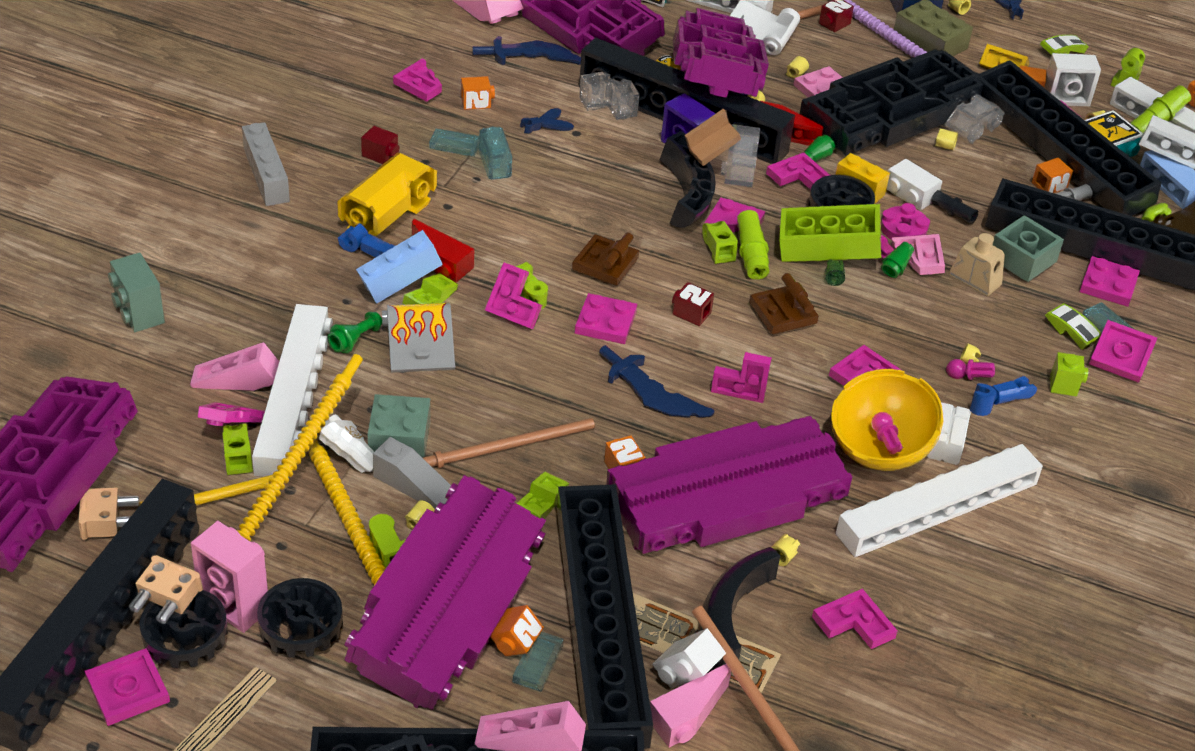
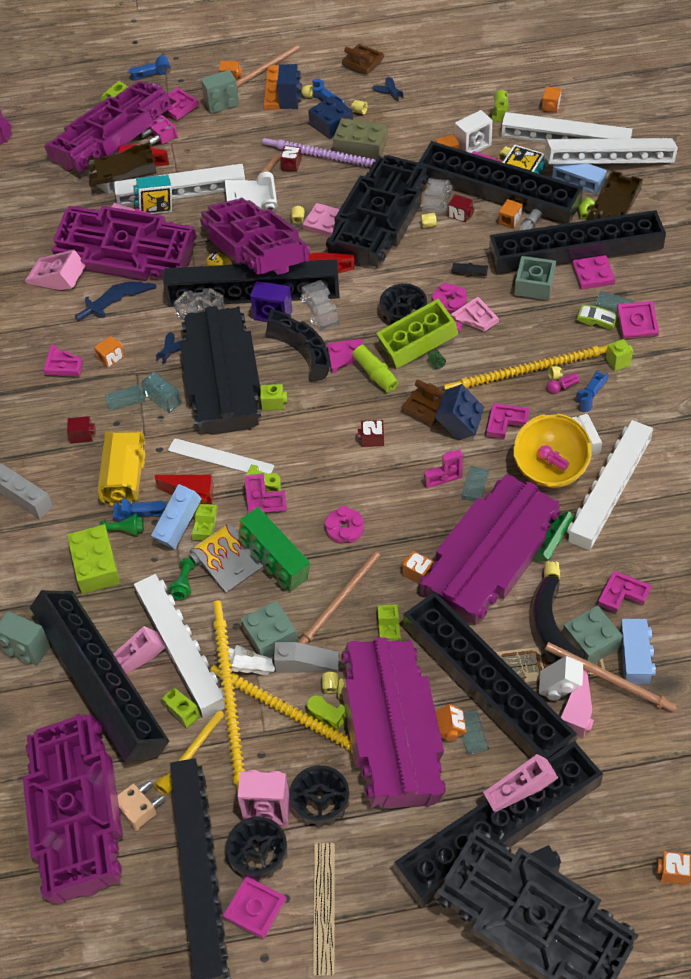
camera: 25 degrees left, 10 degrees up
light nougat piece [129,555,203,624] -> none
dark pink wing [198,402,265,426] -> none
reddish brown plate [572,232,639,286] -> none
dark pink plate [575,293,638,344] -> none
dark blue sword [599,345,715,417] -> none
medium nougat panel [685,109,741,166] -> none
lime leg [702,221,738,264] -> none
dark pink plate [766,152,830,190] -> none
green cone [804,135,835,162] -> none
yellow brick [835,153,890,204] -> none
green cone [881,242,914,278] -> none
white brick [887,159,942,211] -> none
tan torso [949,233,1005,296] -> none
yellow panel [979,44,1030,69] -> none
slope [1040,35,1089,55] -> none
lime piece [1130,85,1191,133] -> none
none -> black brick [30,590,170,762]
none -> lime brick [67,524,121,594]
none -> green piece [99,513,144,536]
none -> white sticker [168,438,274,474]
none -> black piece [180,306,261,435]
none -> green brick [239,507,310,593]
none -> lime brick [261,384,288,411]
none -> dark pink plate [325,506,364,544]
none -> dark blue brick [436,384,484,441]
none -> yellow hose [443,345,608,392]
none -> dark red brick [448,194,474,223]
none -> clear light blue tile [462,465,489,502]
none -> green plate [533,511,574,563]
none -> sand green brick [563,606,623,664]
none -> light blue brick [620,619,656,684]

